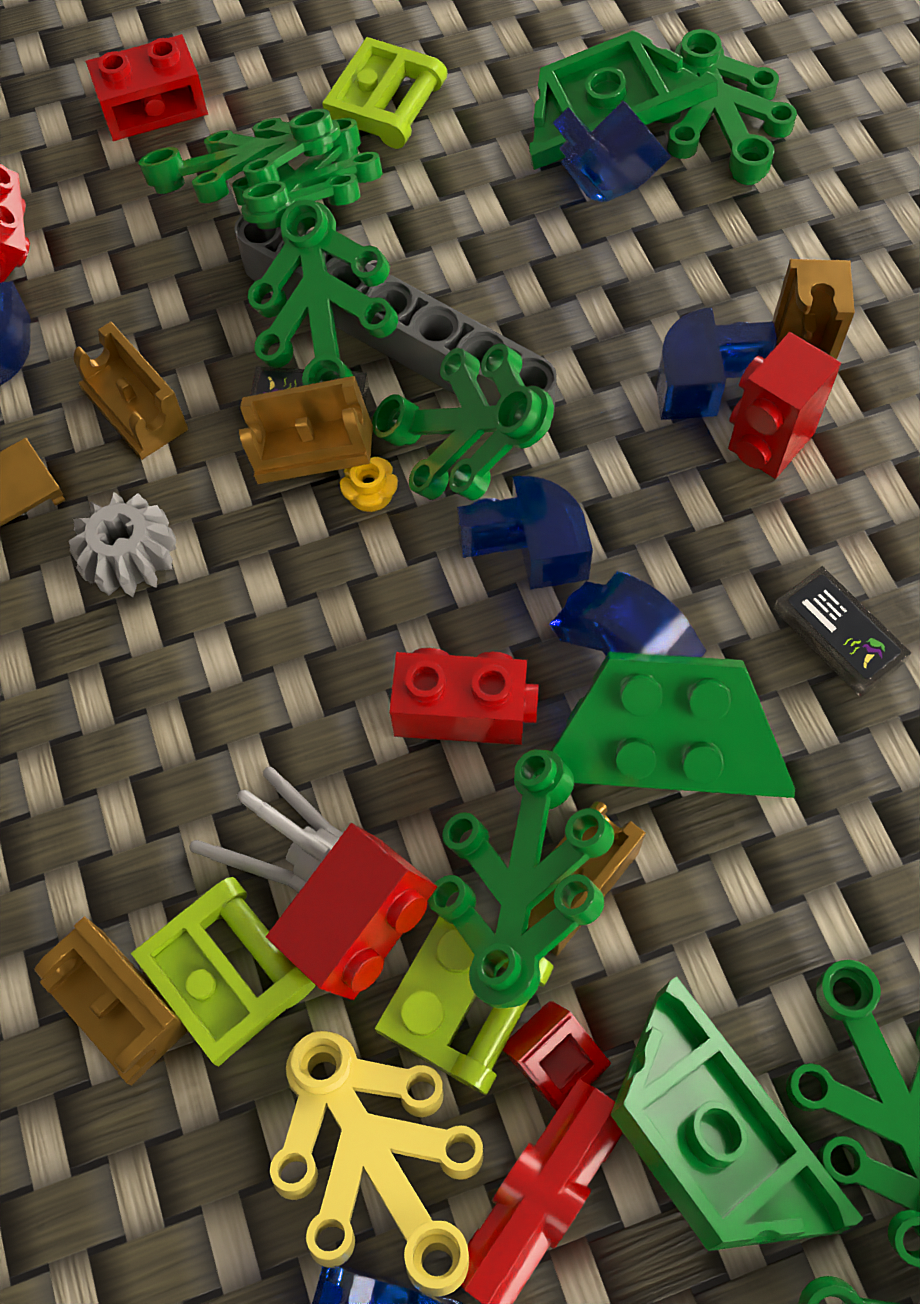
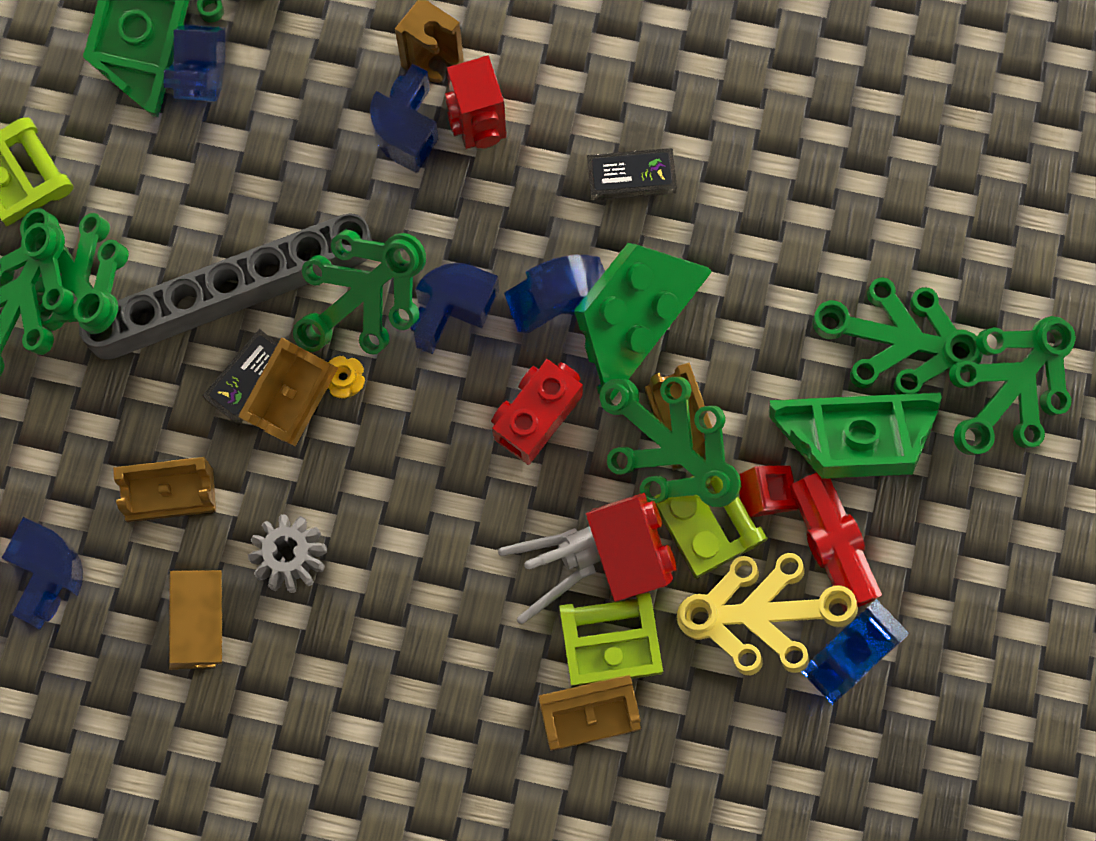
camera: 60 degrees left, 10 degrees up
green plant [248,200,398,386] -> none

